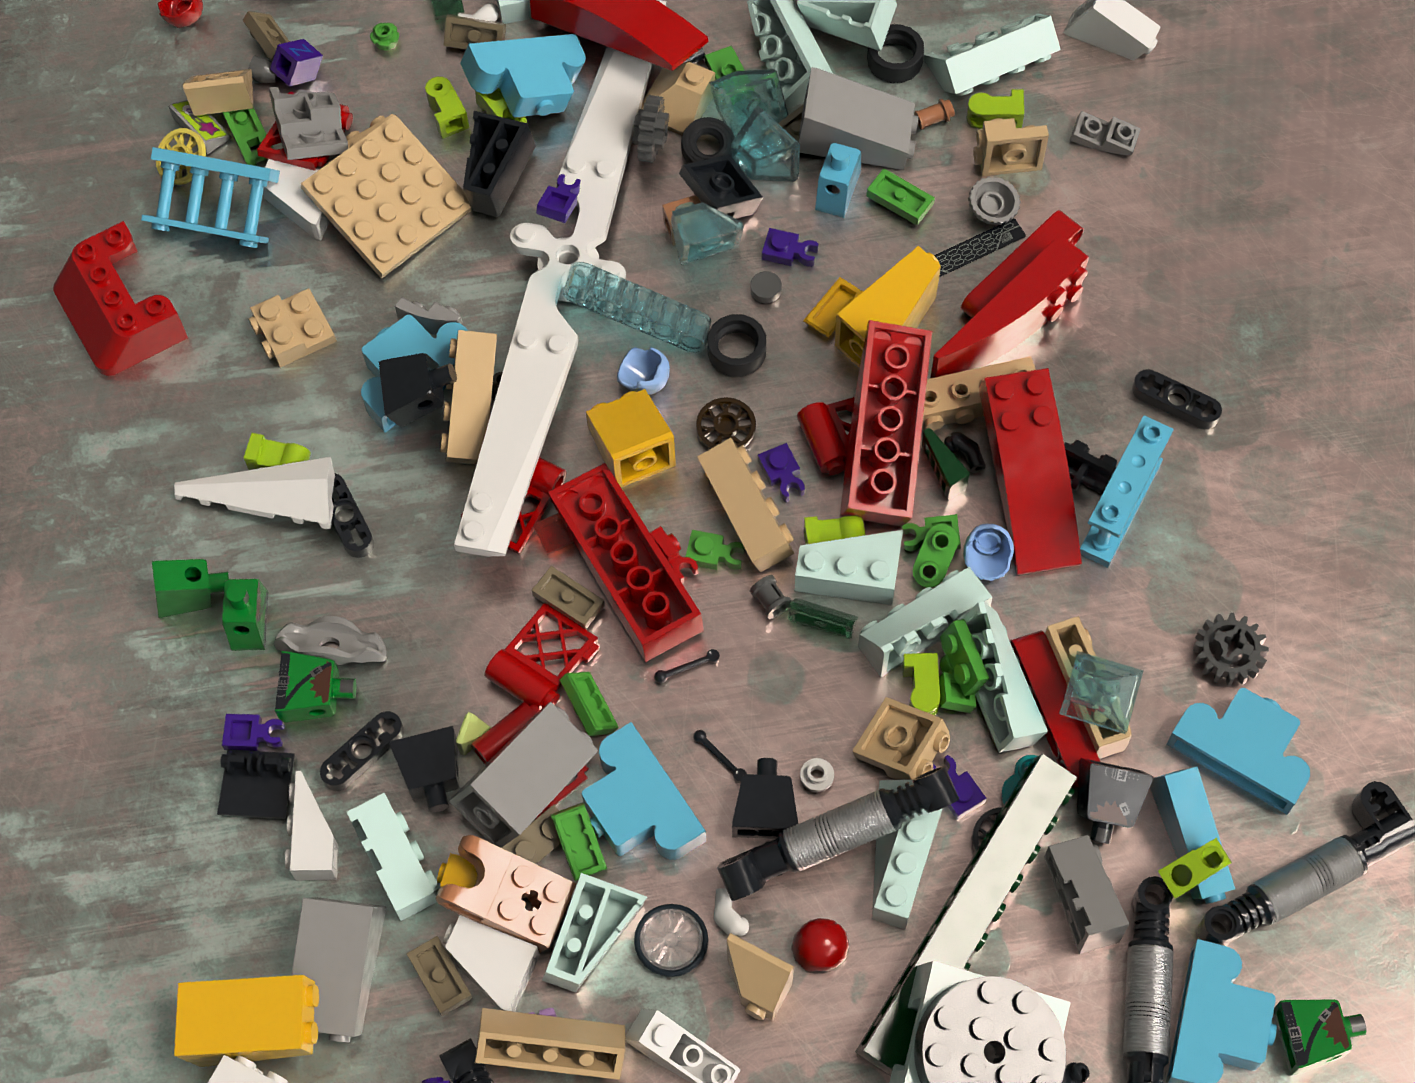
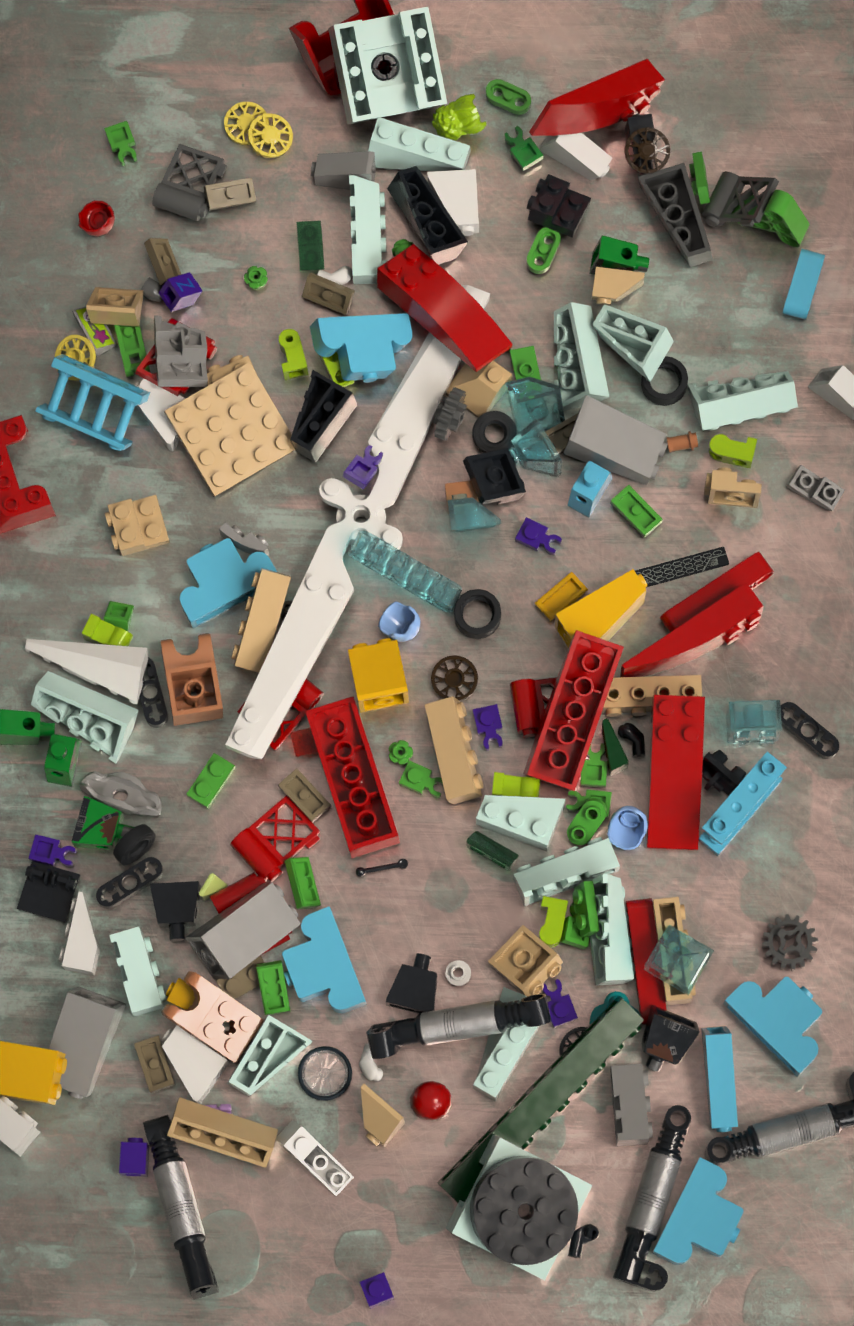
camera: 15 degrees right, 10 degrees up
black torso [378,353,457,427] -> none
red plate [650,526,698,584] -> none
black hinge [693,730,747,783] -> none
dark grey bush [750,575,792,619] -> none
dark grey tile [751,271,782,304] -> none
light grey hat [968,176,1021,225] -> none
lime leg [1158,838,1232,899] -> none
green torso [1274,999,1367,1076] -> none
none -> light aqua wedge [31,671,138,764]
none -> bright green slope [104,601,134,631]
none -> black tyre [113,824,156,865]
none -> nougat brick [161,633,223,726]
none -> bright green plate [186,753,236,809]
none -> bright green plate [388,740,413,765]
none -> bright green plate [580,743,607,788]
none -> clear light blue brick [726,700,782,747]

